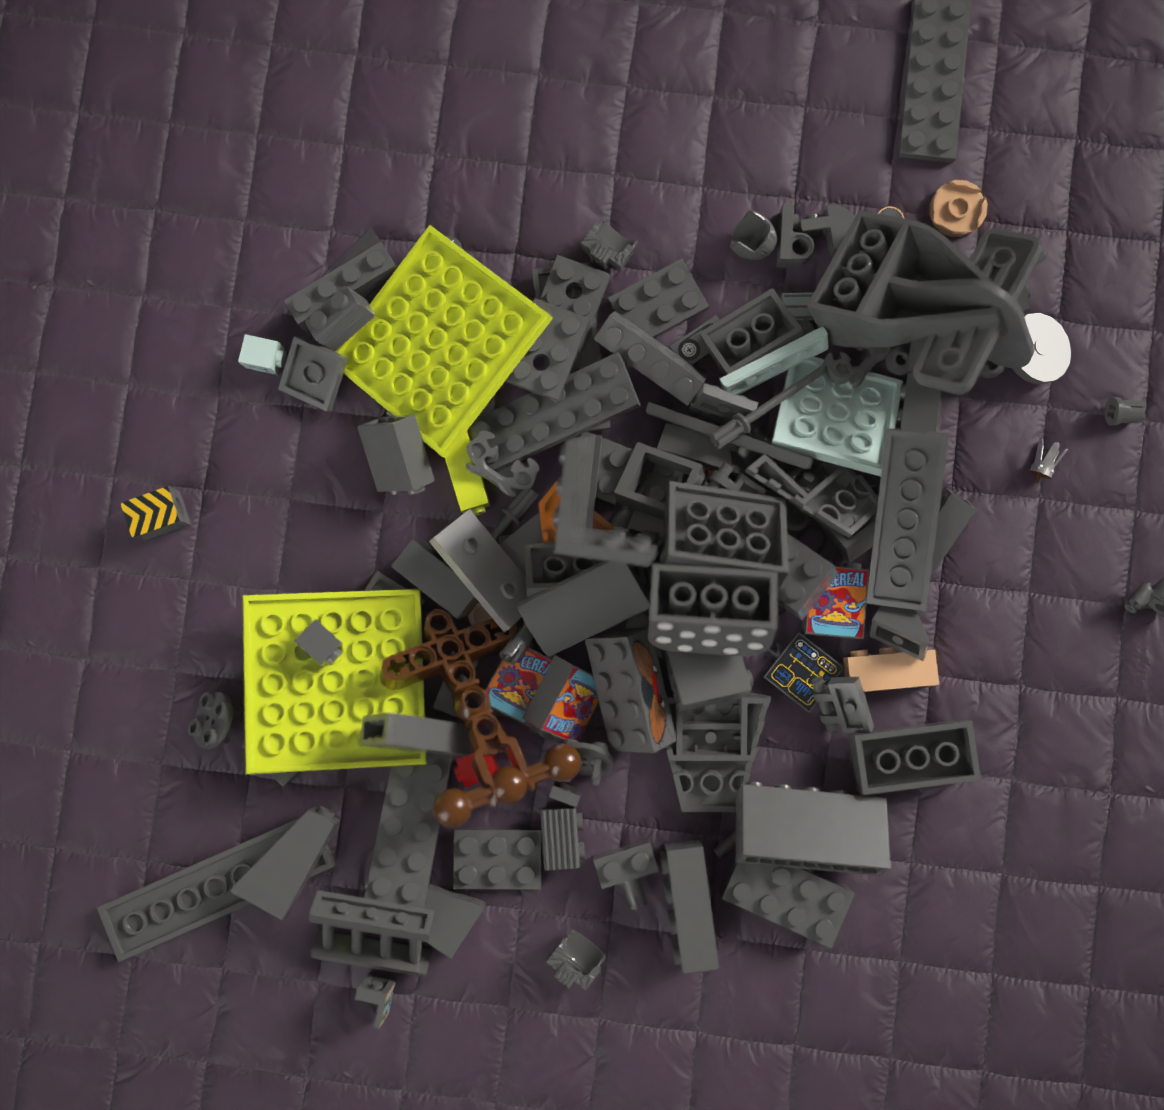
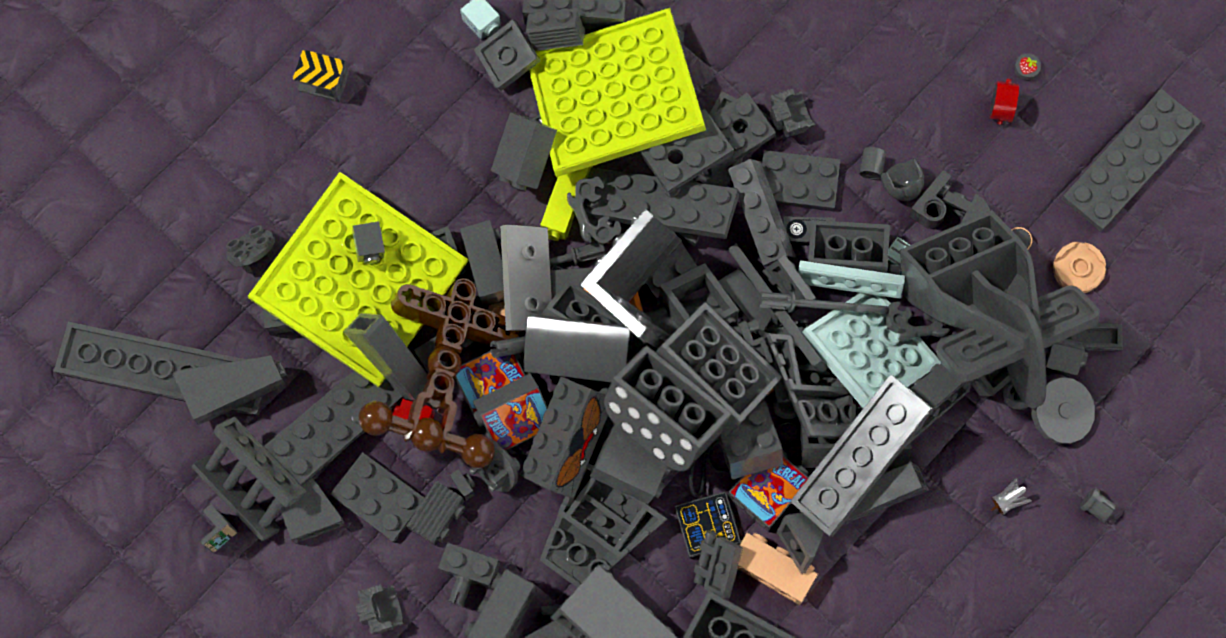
camera: 30 degrees right, 10 degrees down
none -> dark grey beam [859,147,886,180]
none -> red piece [990,78,1019,124]
none -> dark grey tile [1014,53,1041,80]

